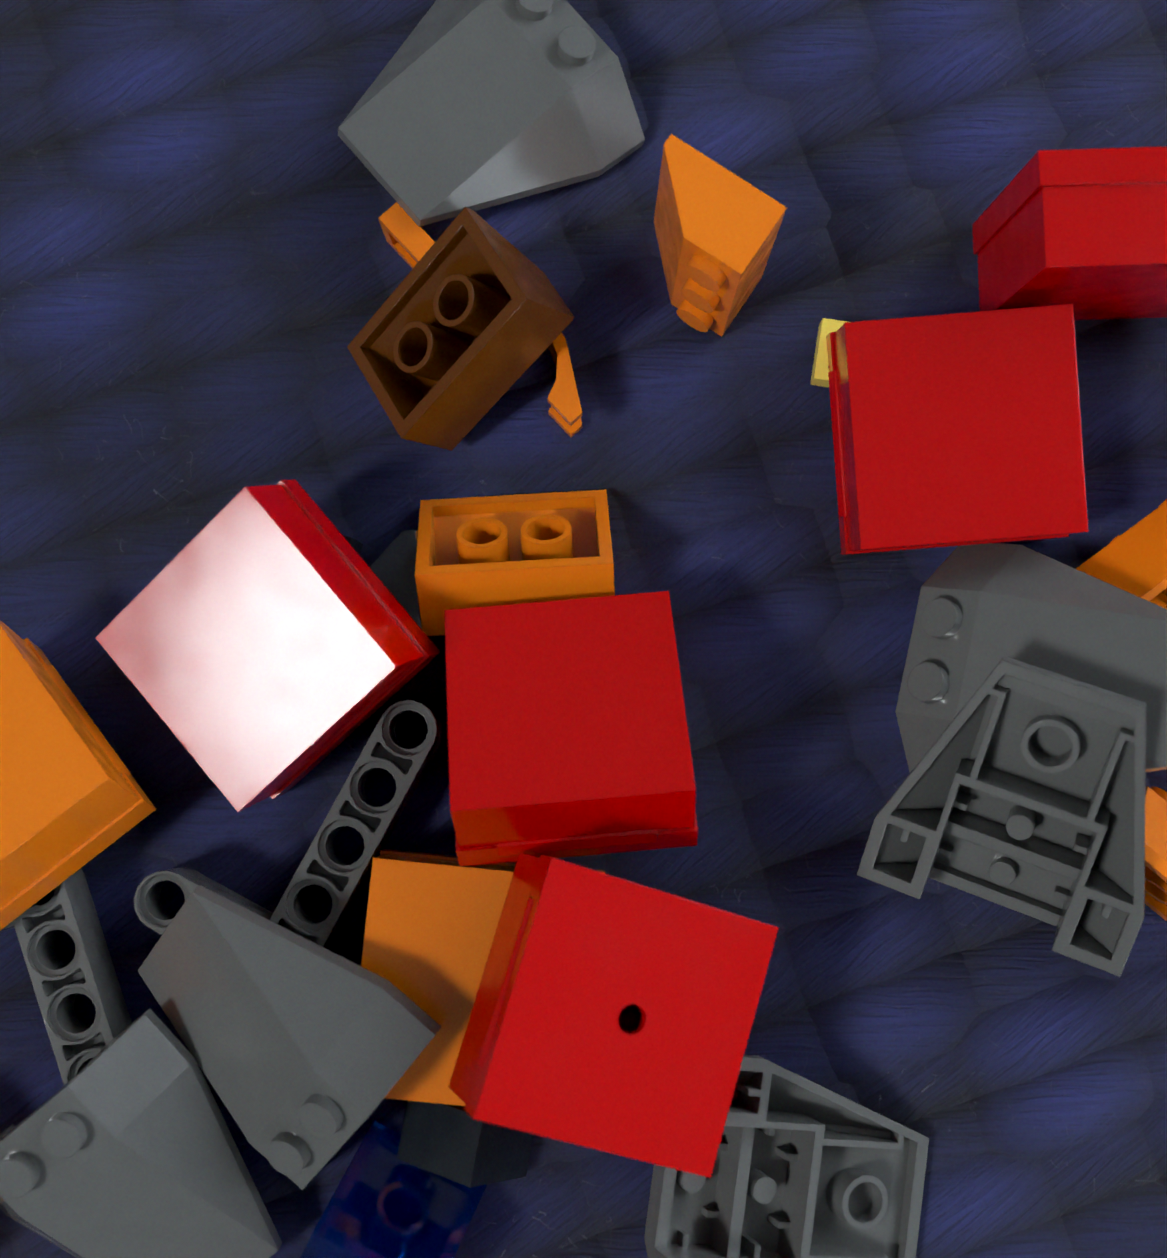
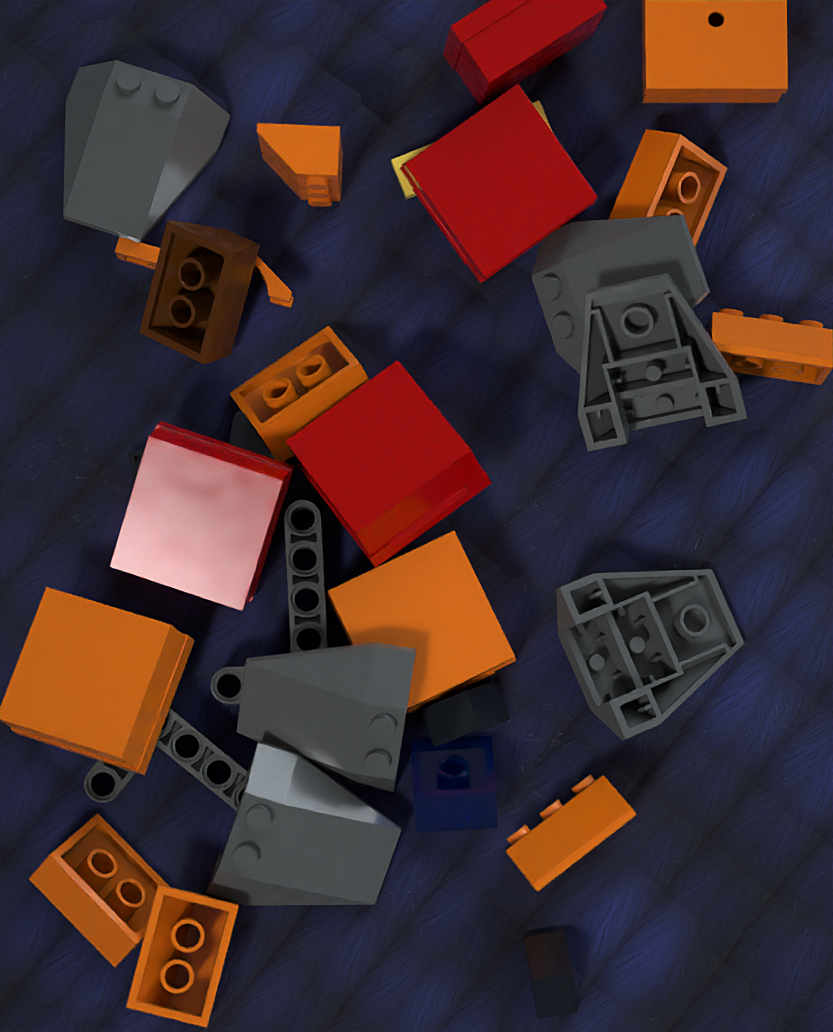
camera: 30 degrees left, 0 degrees up
red container [448,853,779,1178] -> none

